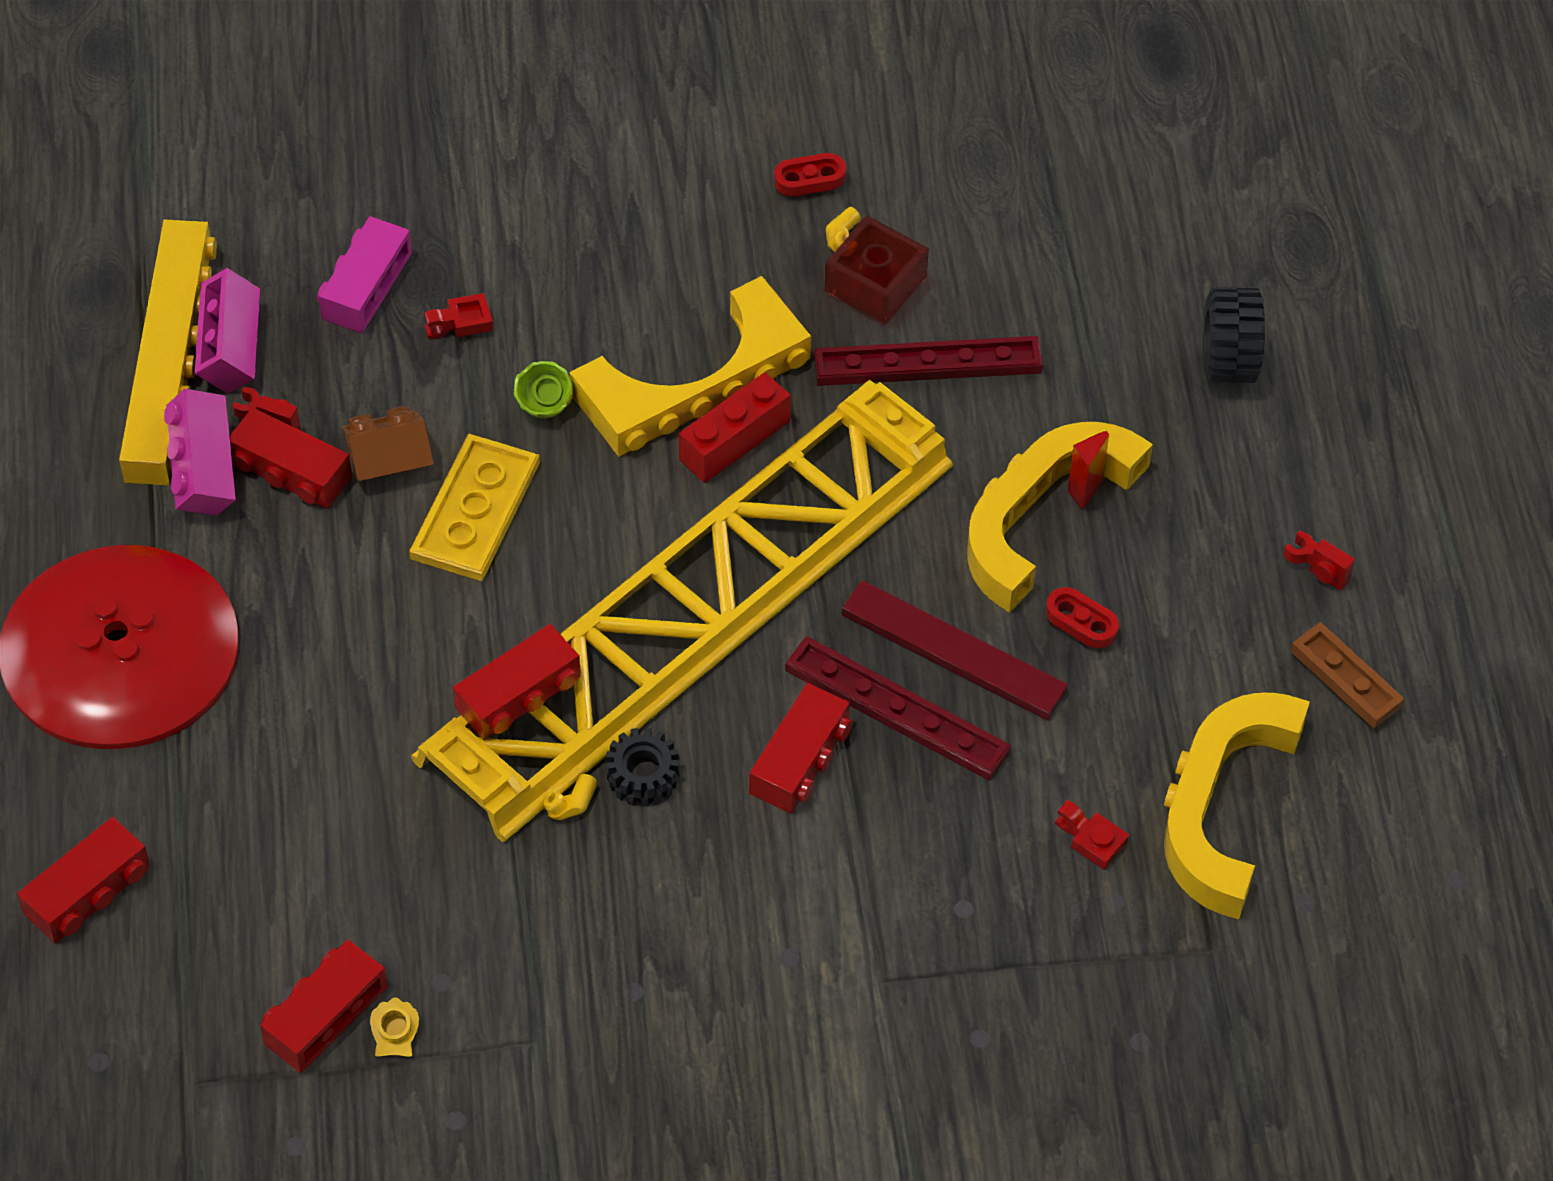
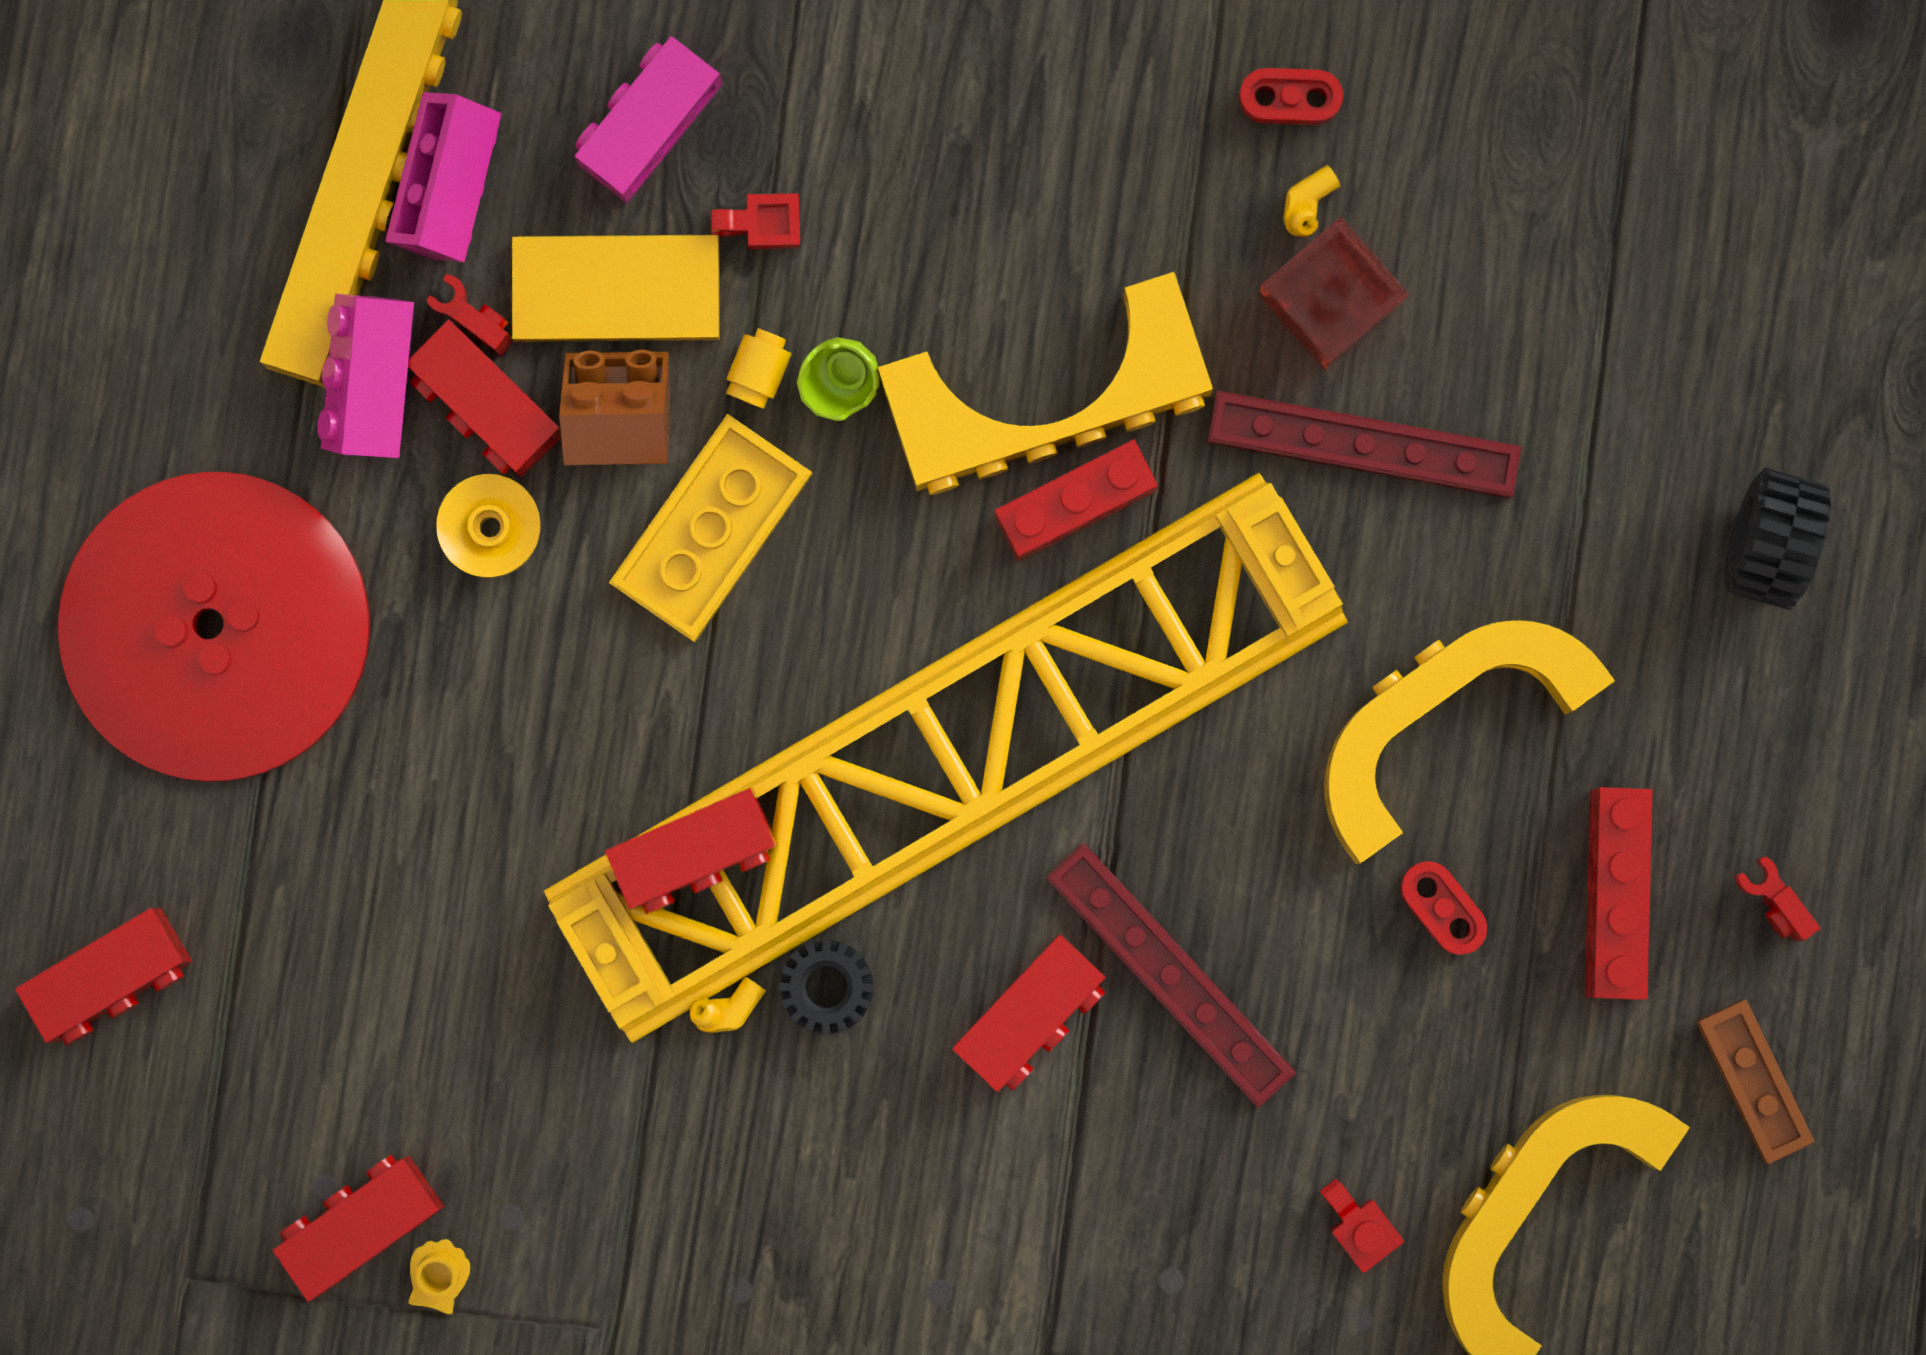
camera: 15 degrees right, 30 degrees up
dark red tile [842,580,1068,720] -> none
red slope [1067,431,1109,509] -> none
none -> yellow dish [436,474,541,578]
none -> yellow tile [512,235,720,342]
none -> yellow brick [726,328,792,409]
none -> red brick [1585,787,1653,1000]

